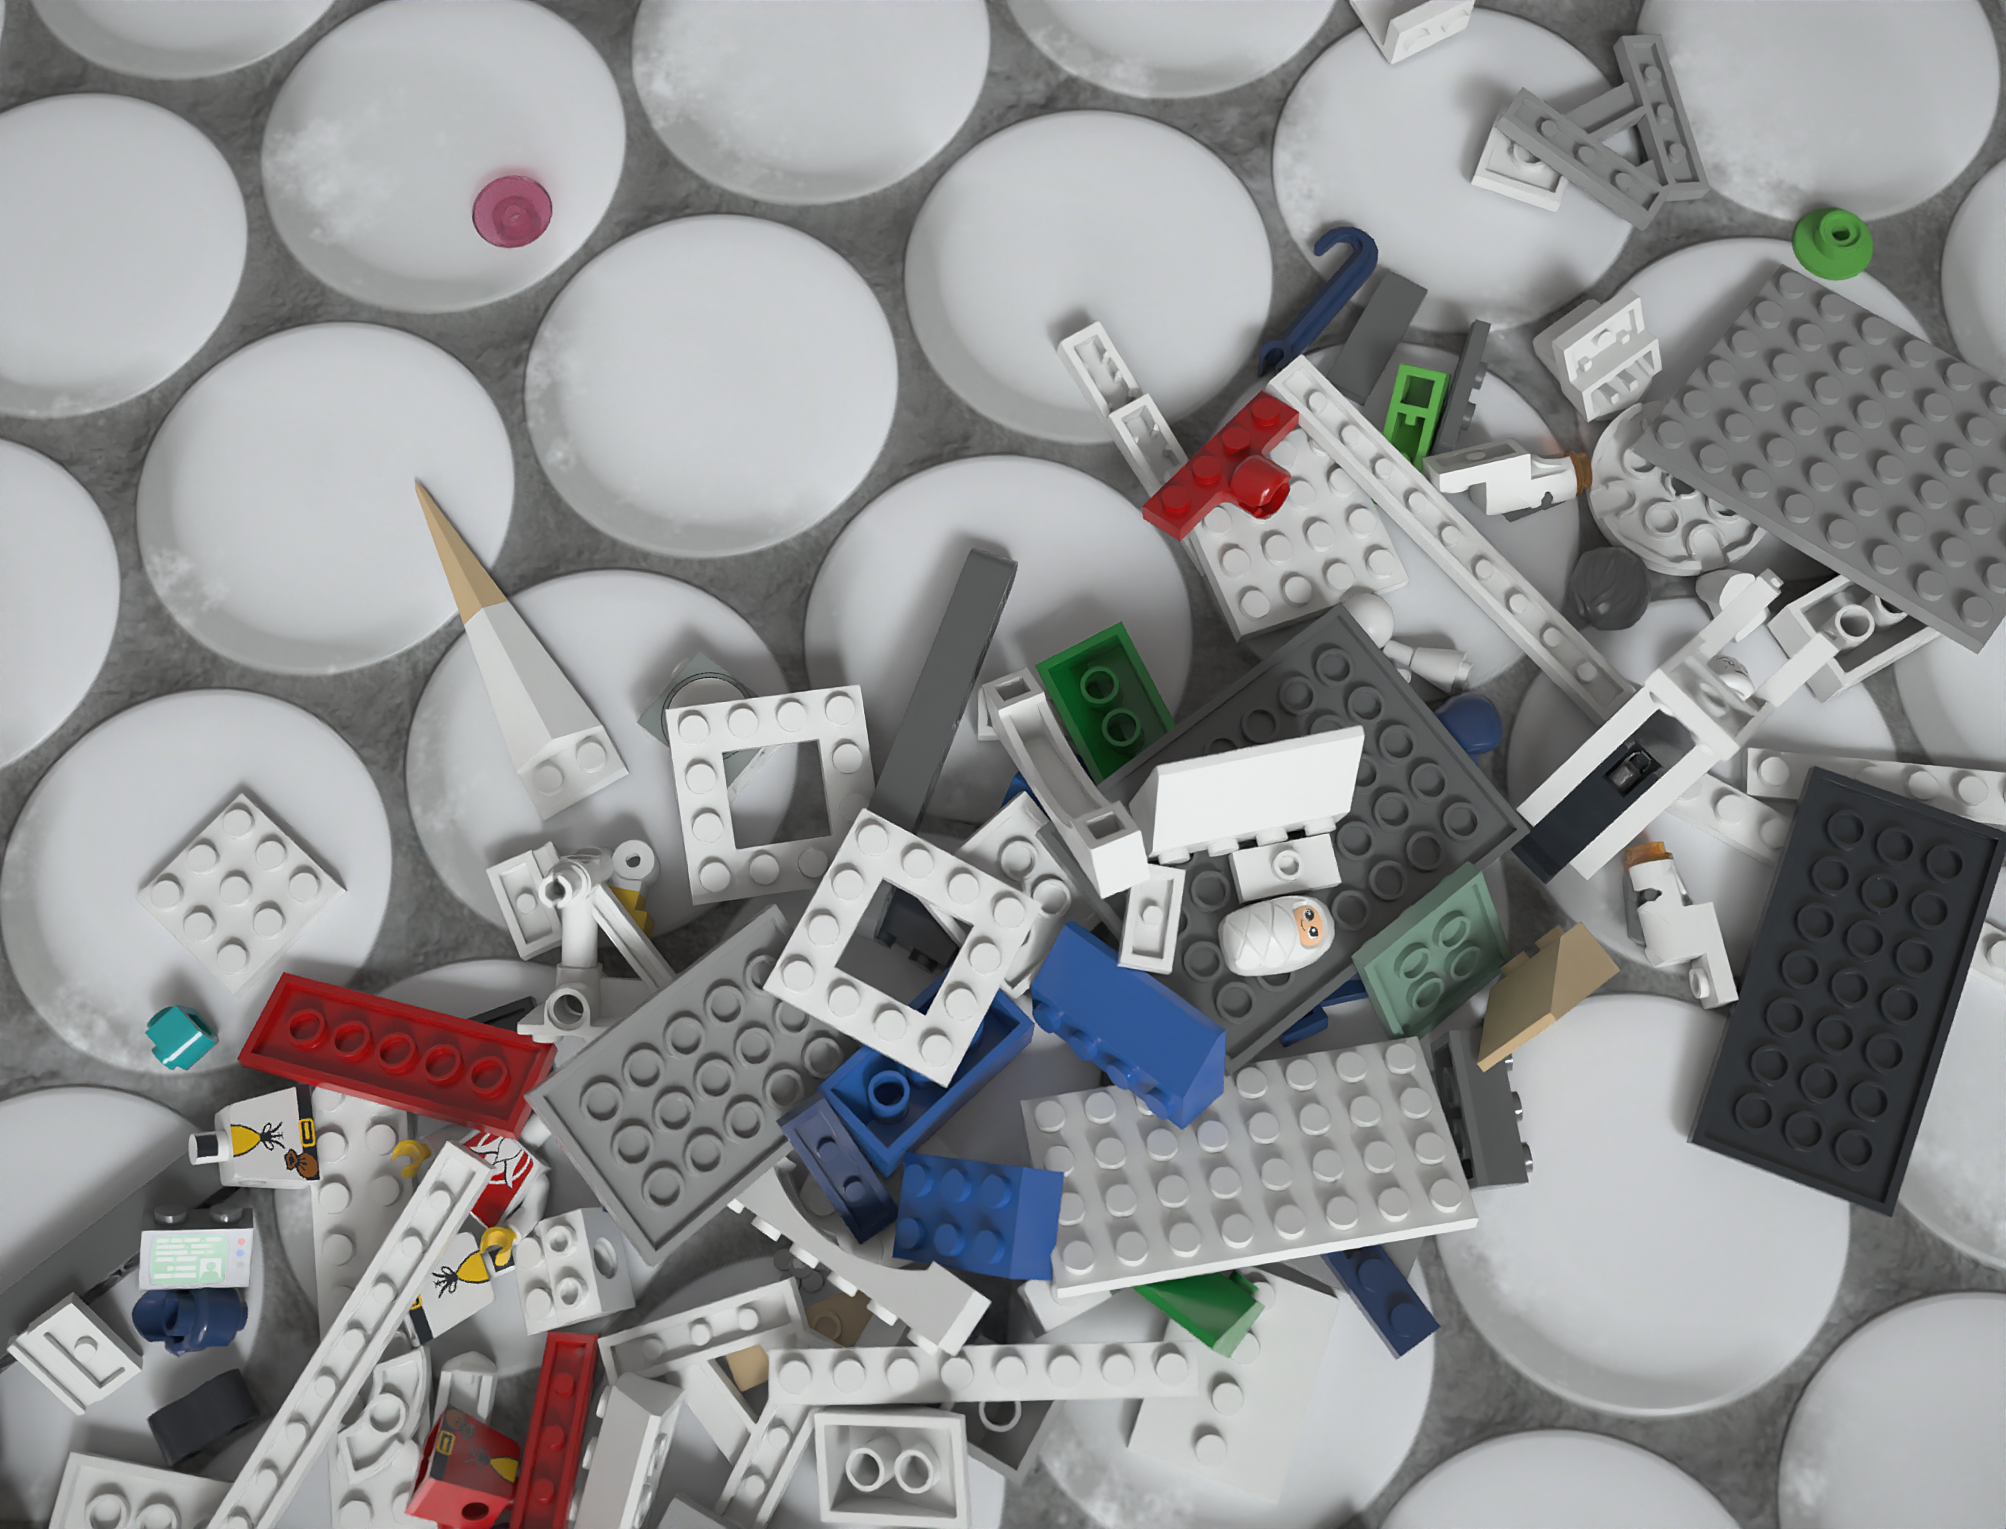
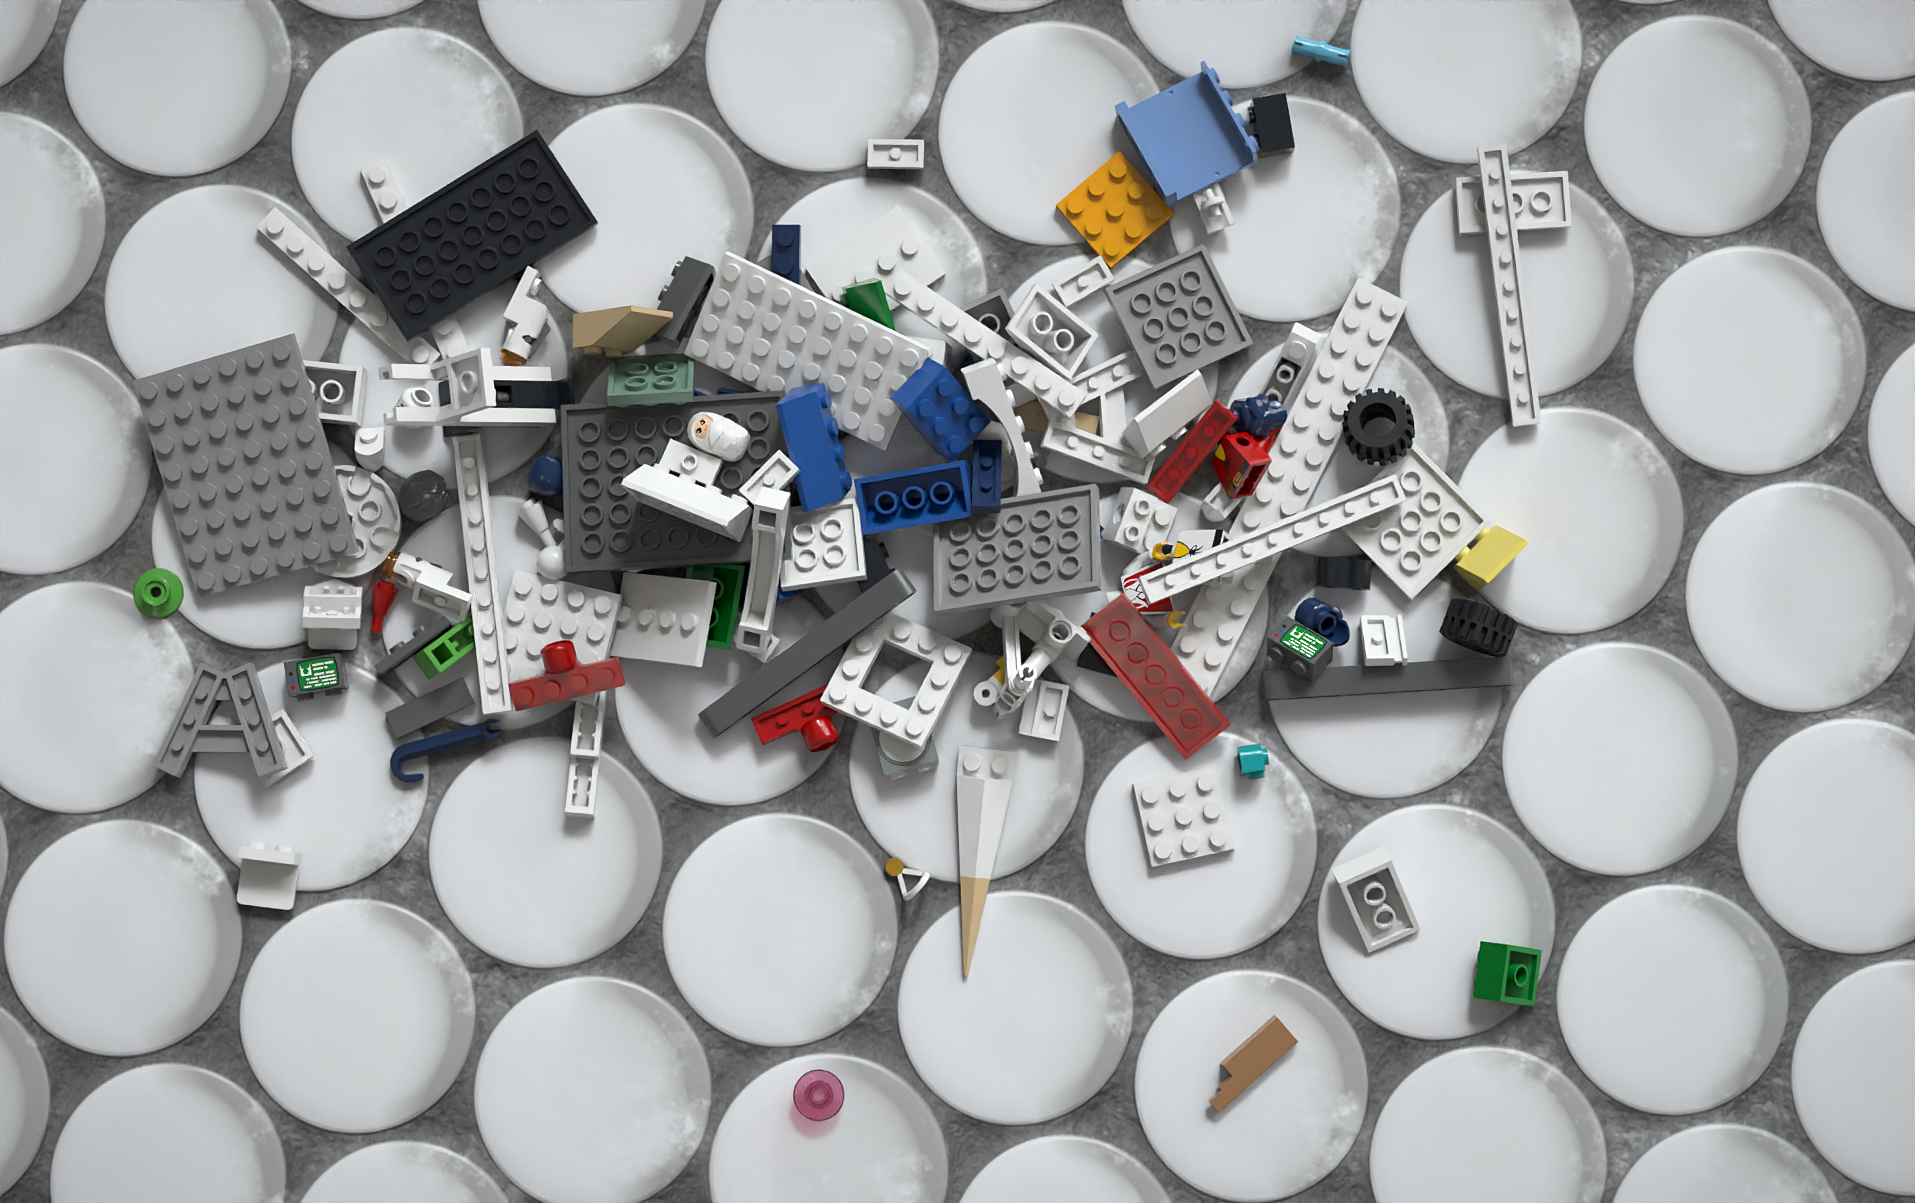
camera: 150 degrees left, 10 degrees up
white torso [188,1084,320,1189] -> none
white tile [335,1346,431,1485] -> none
white plate [763,808,1043,1088] -> none
none -> brick [283,653,349,701]
none -> red cone [370,580,399,634]
none -> white plate [609,572,717,668]
none -> red plate [751,684,862,752]
none -> white piece [885,857,930,901]

